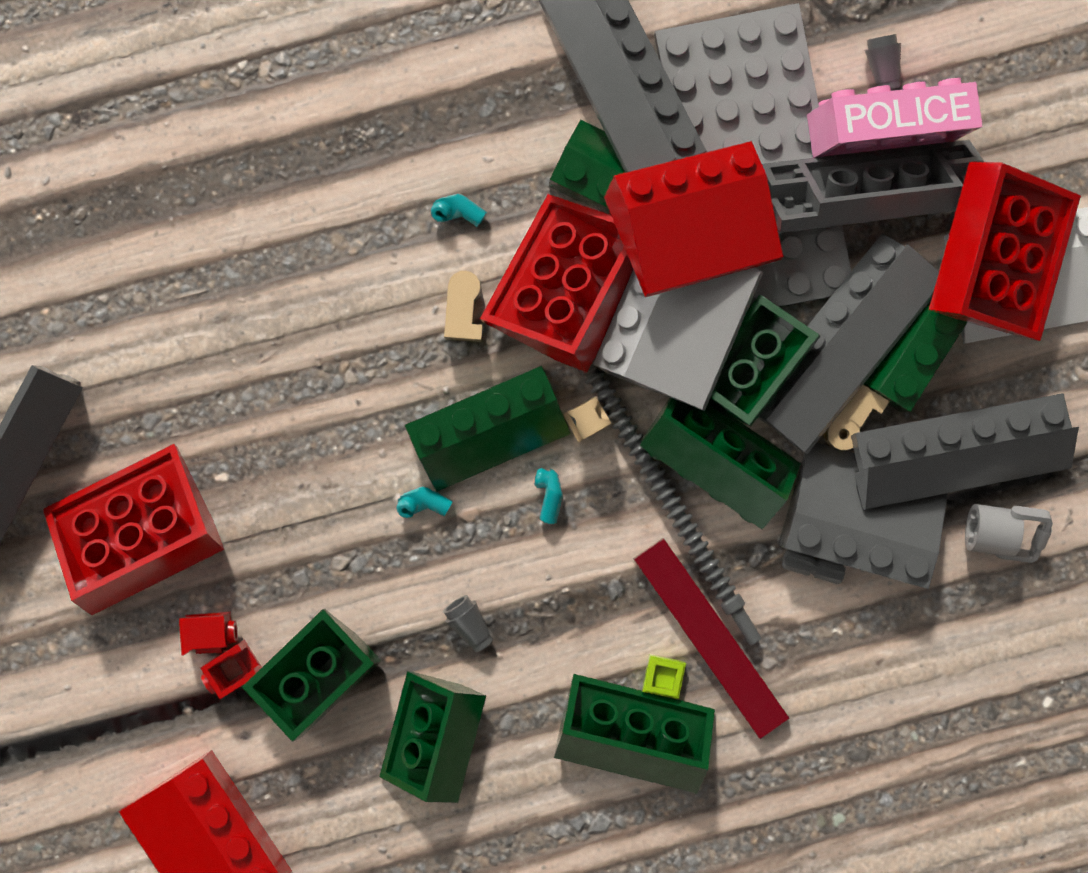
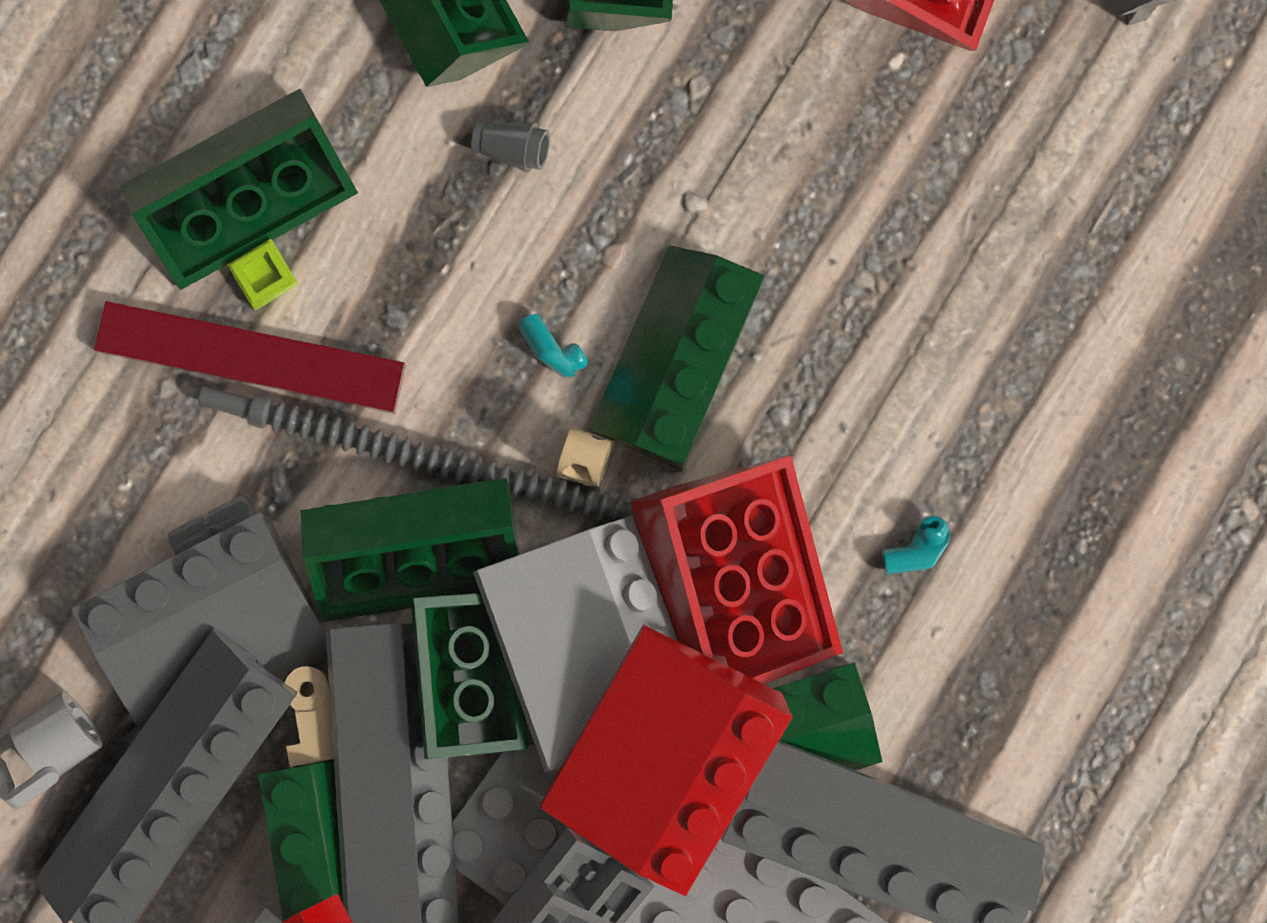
camera: 140 degrees right, 5 degrees down
teal arm [396,486,453,518] -> none
tan leg [444,270,483,342] -> none

